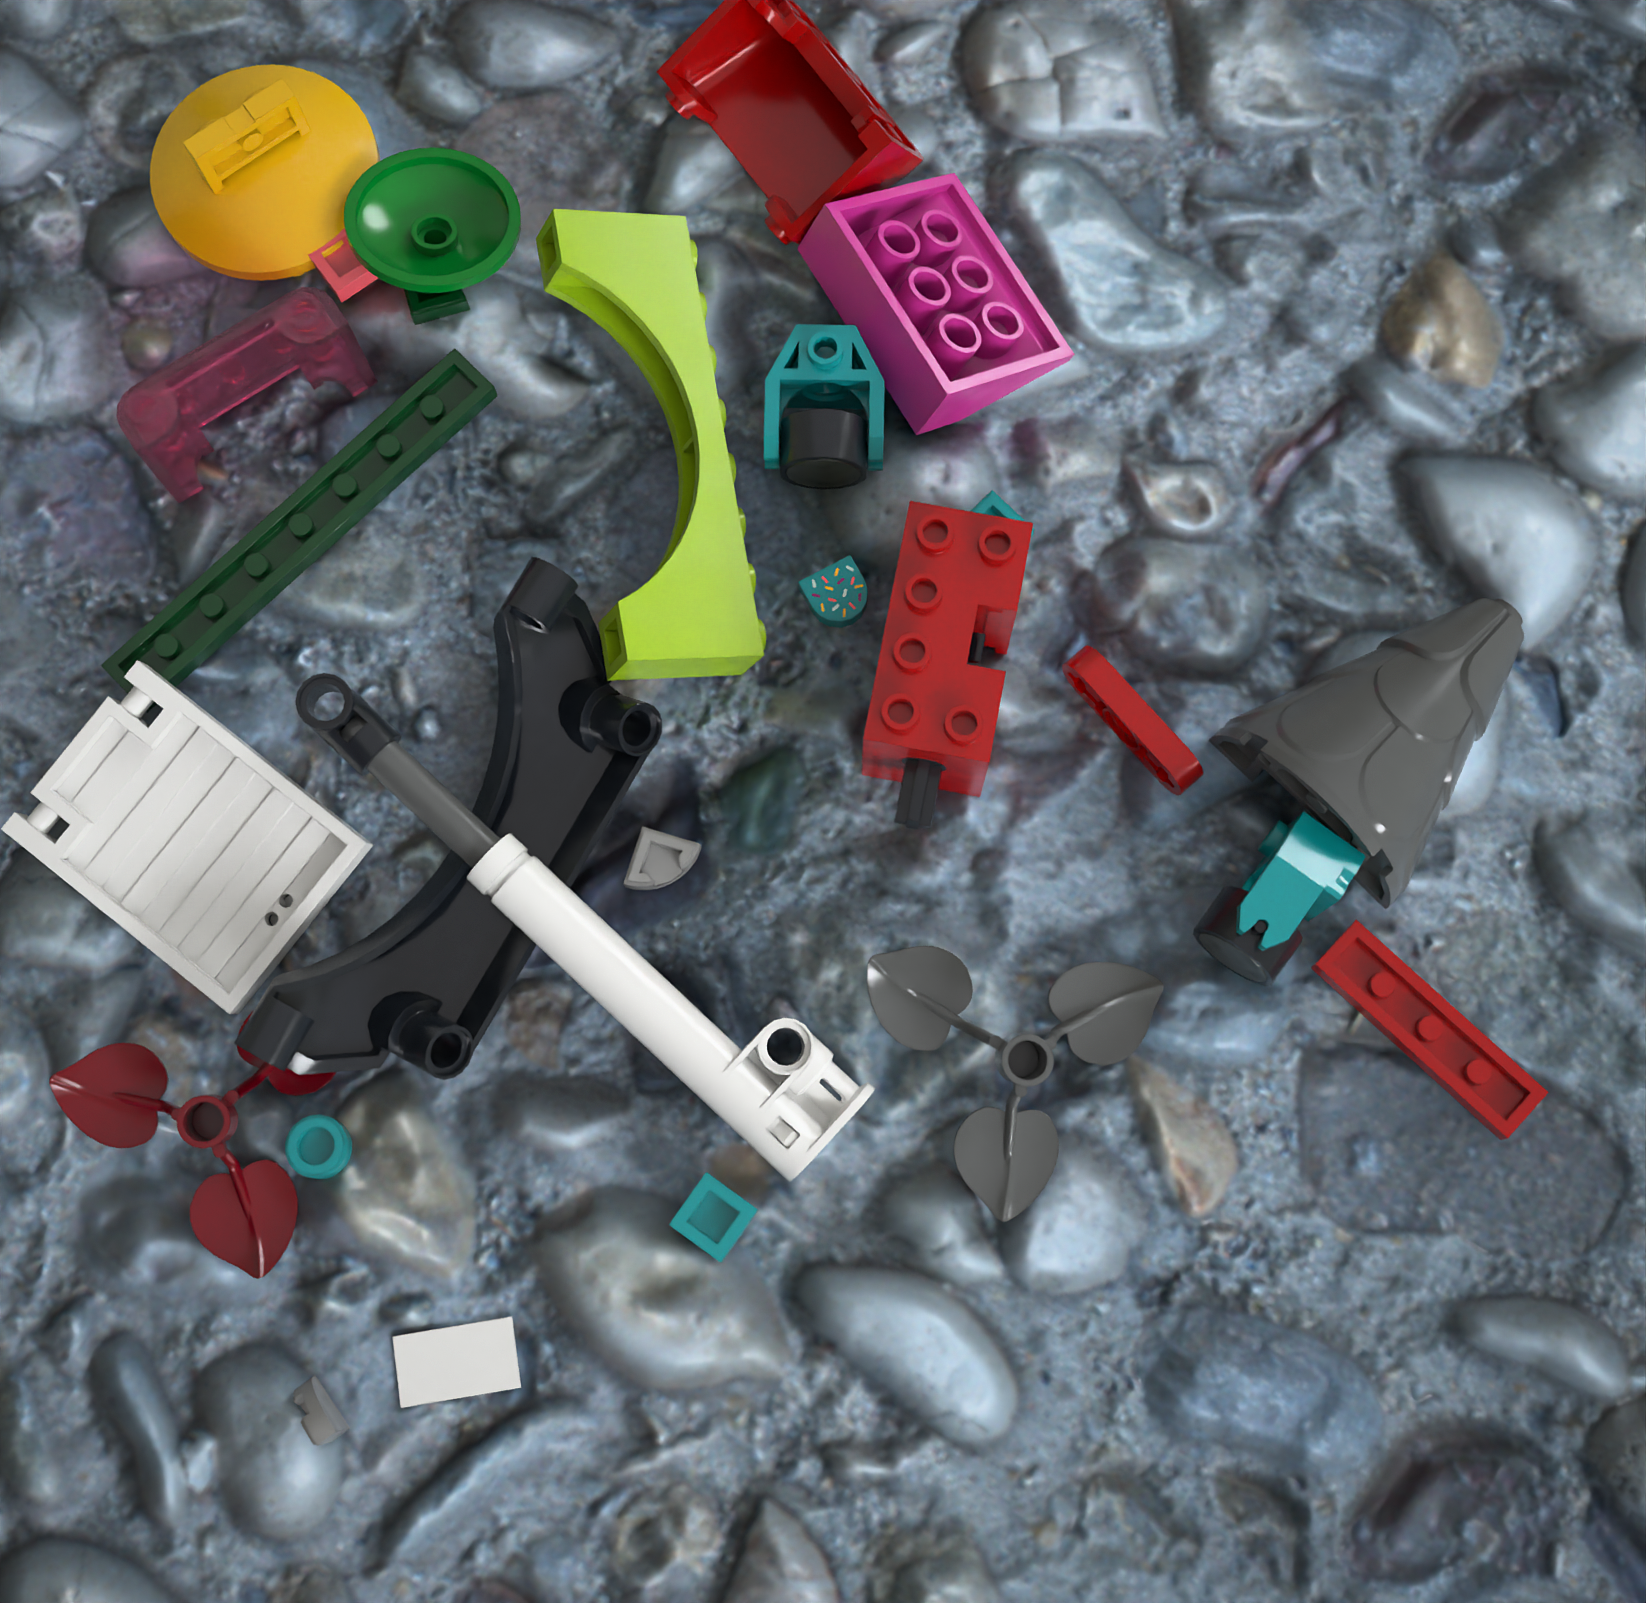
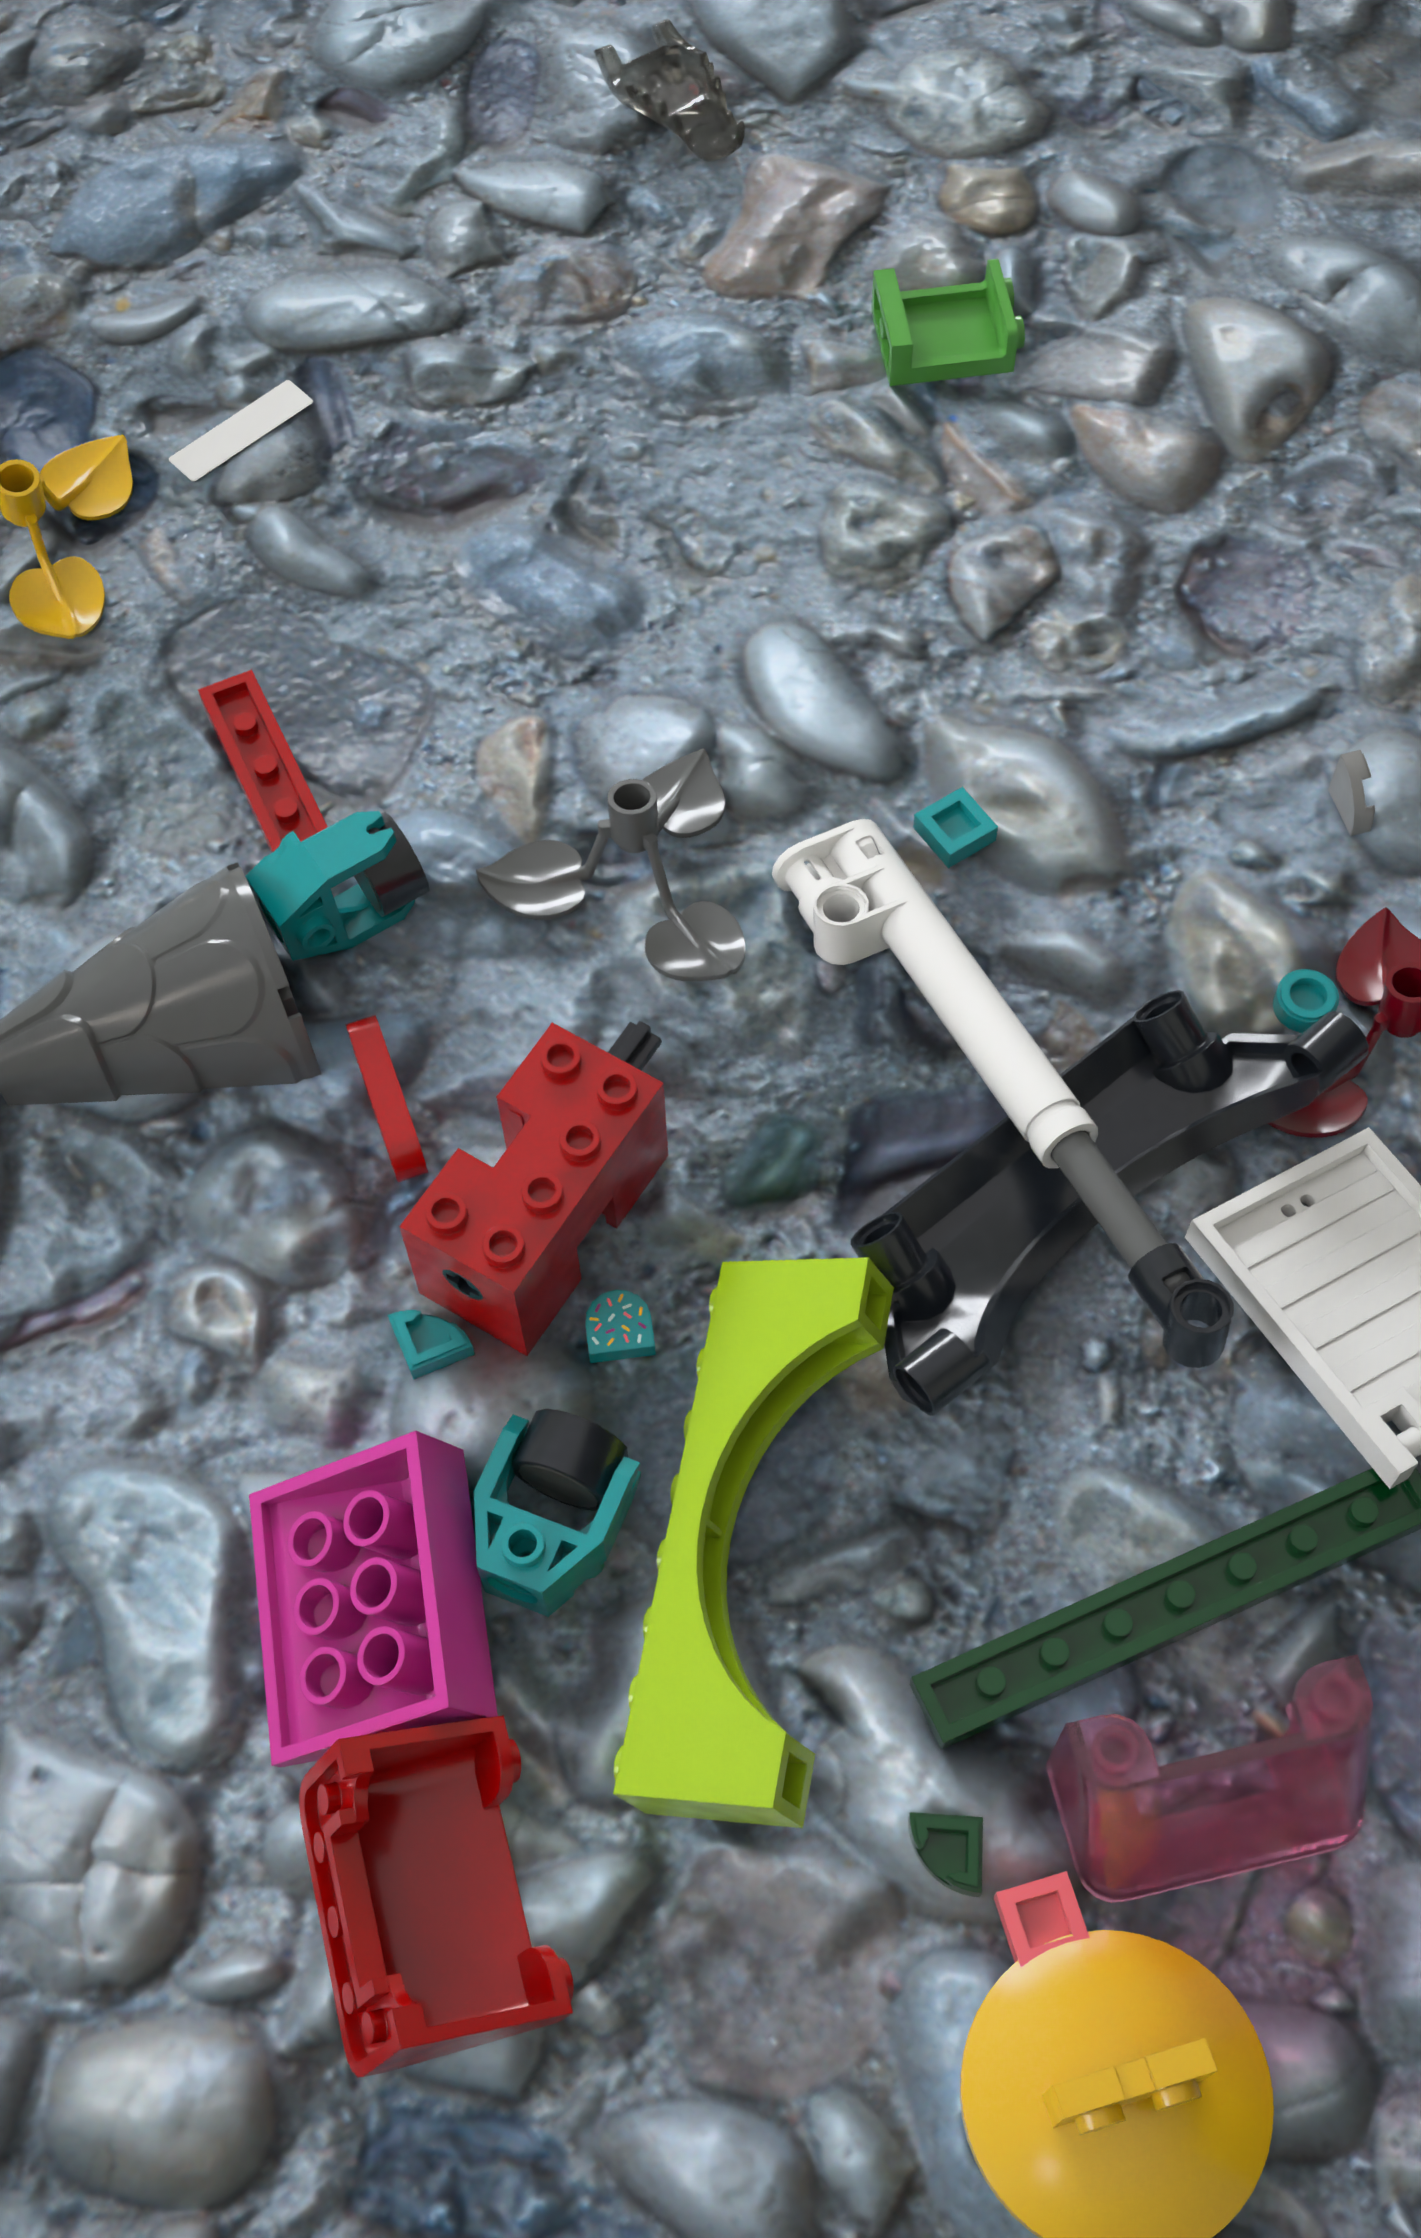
camera: 160 degrees left, 15 degrees down
green dish [344,147,521,293] -> none
white sticker [392,1317,521,1408] -> none
light grey tile [623,826,702,890] -> none

